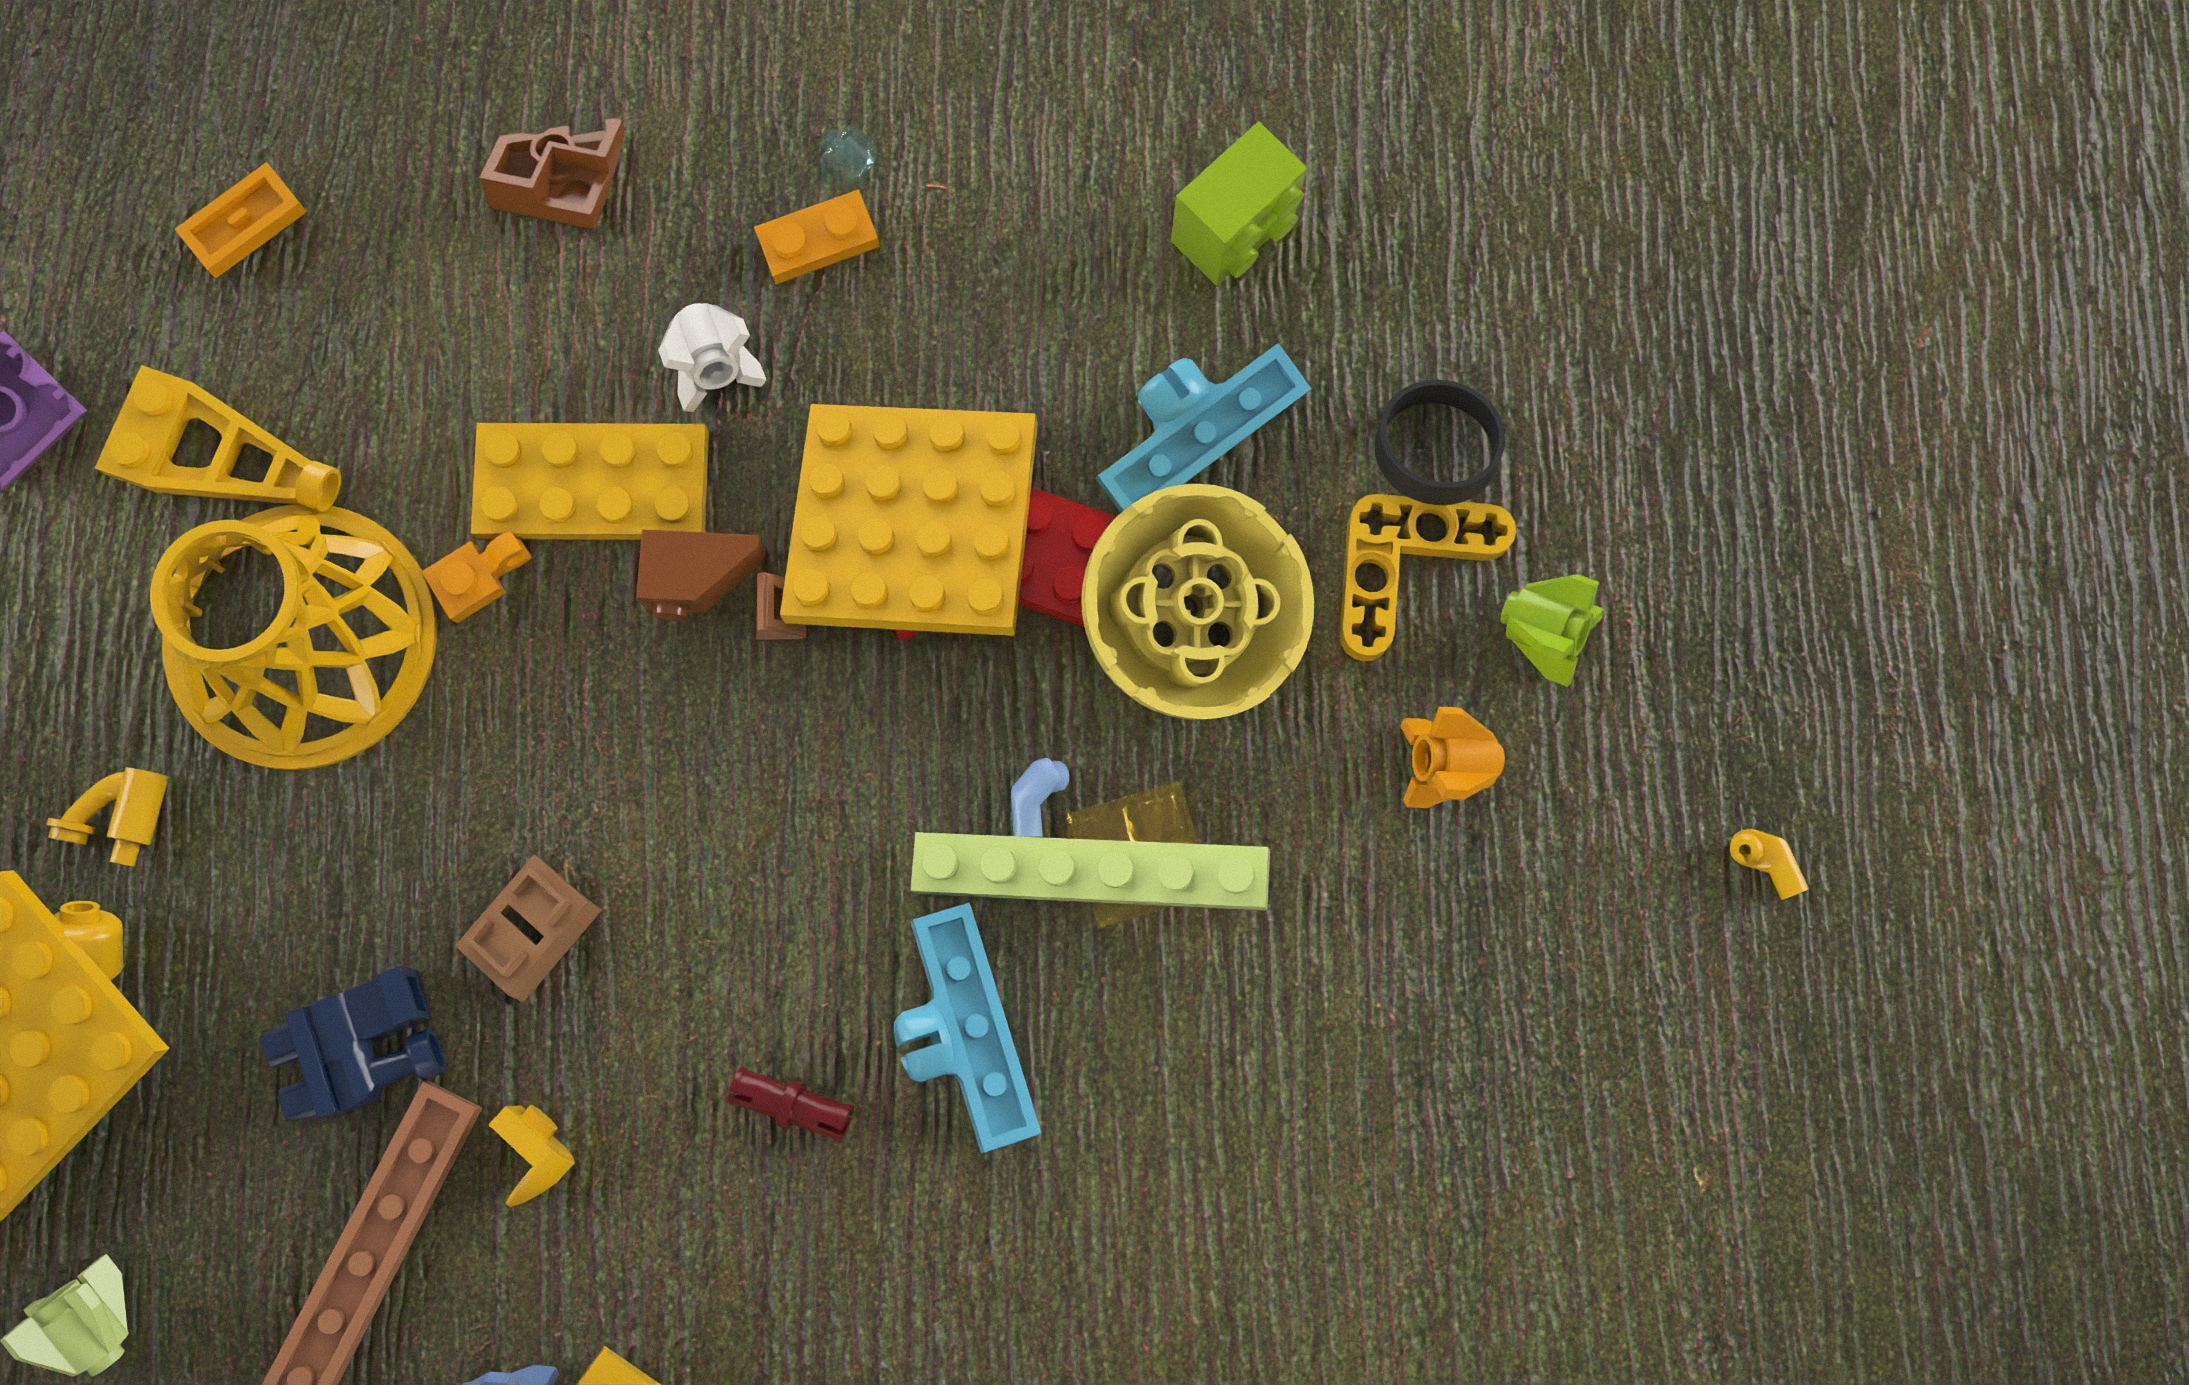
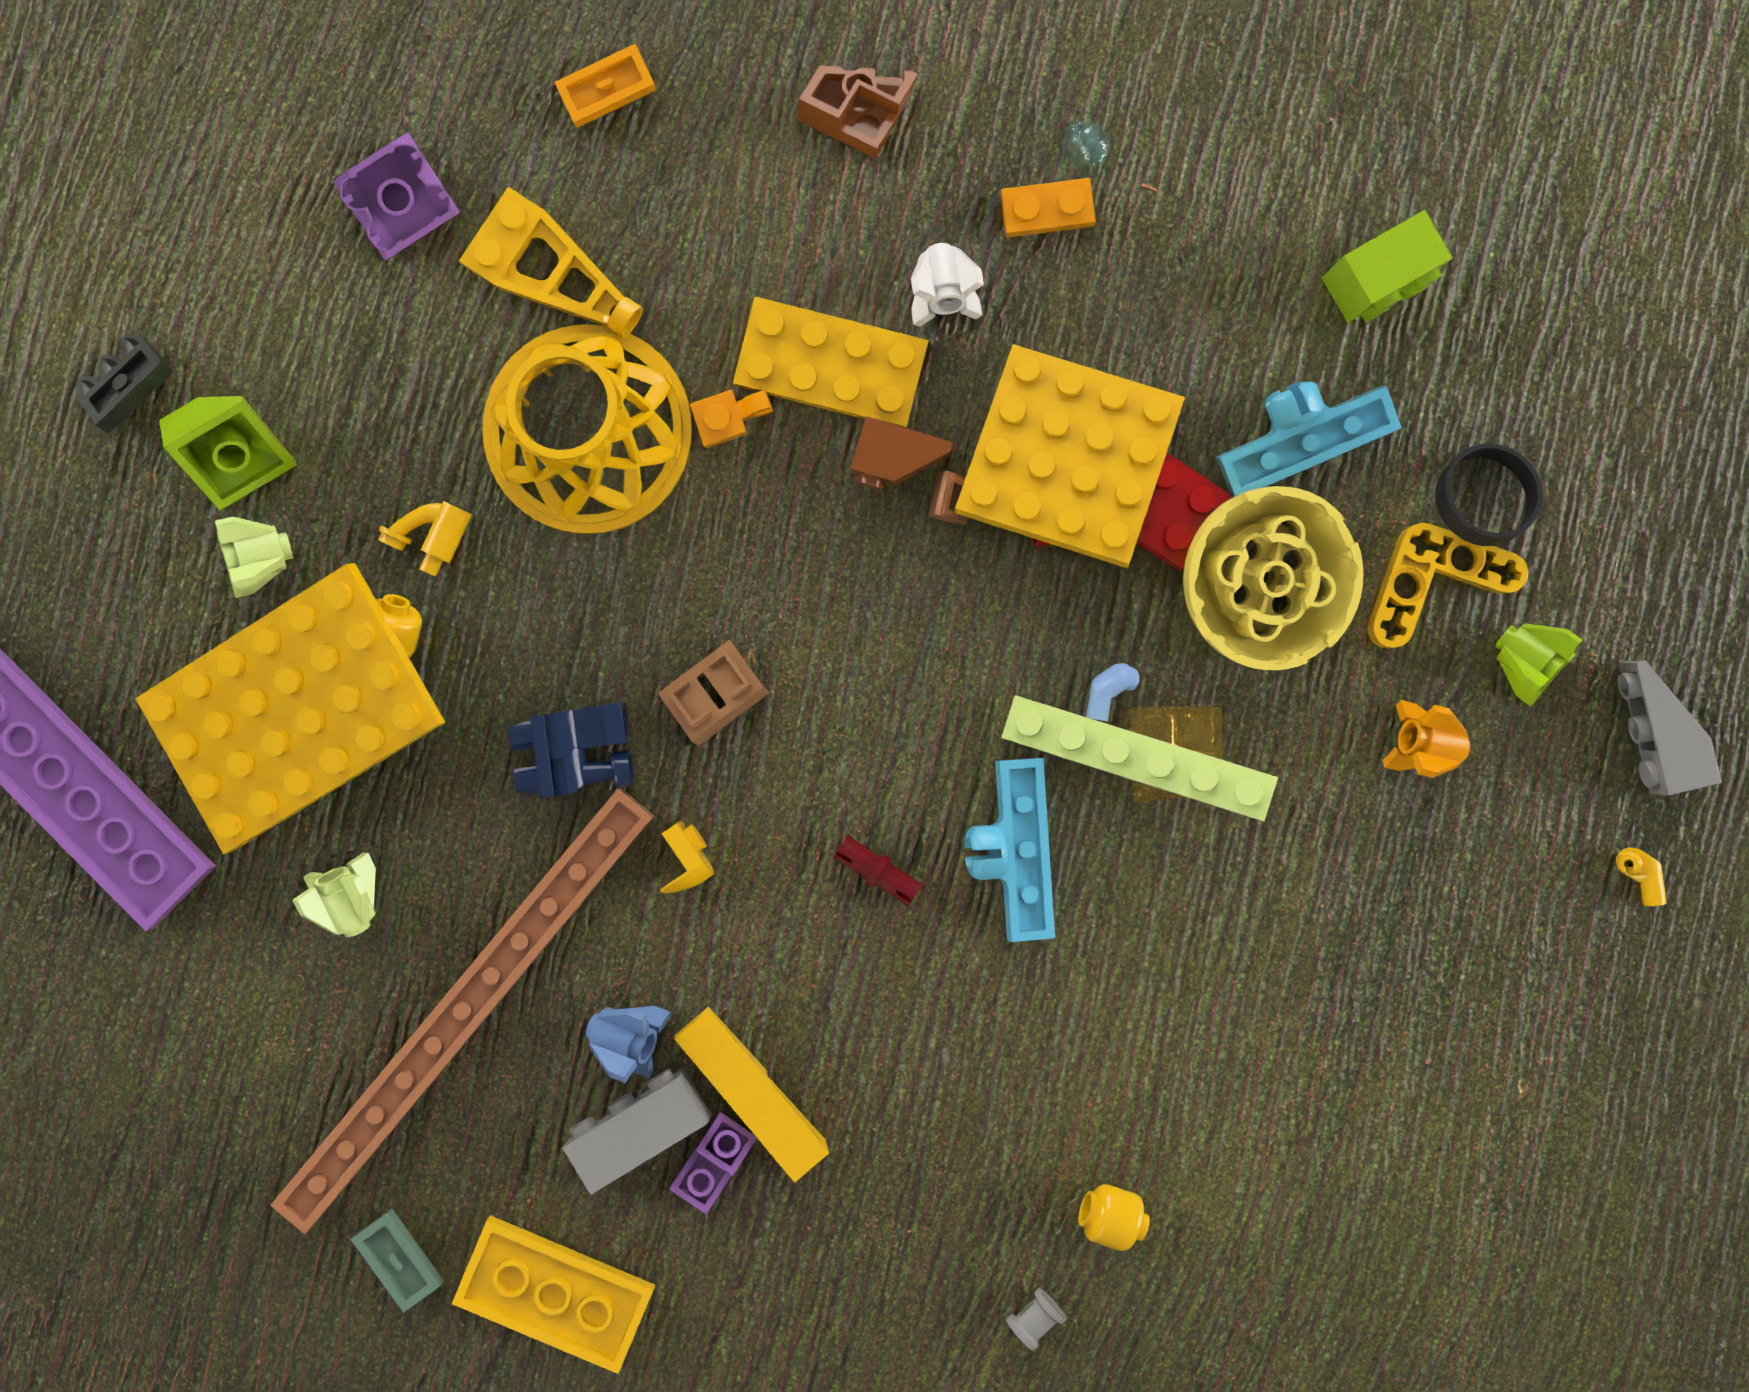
camera: 15 degrees right, 10 degrees up
none -> light grey slope [1617,660,1722,795]

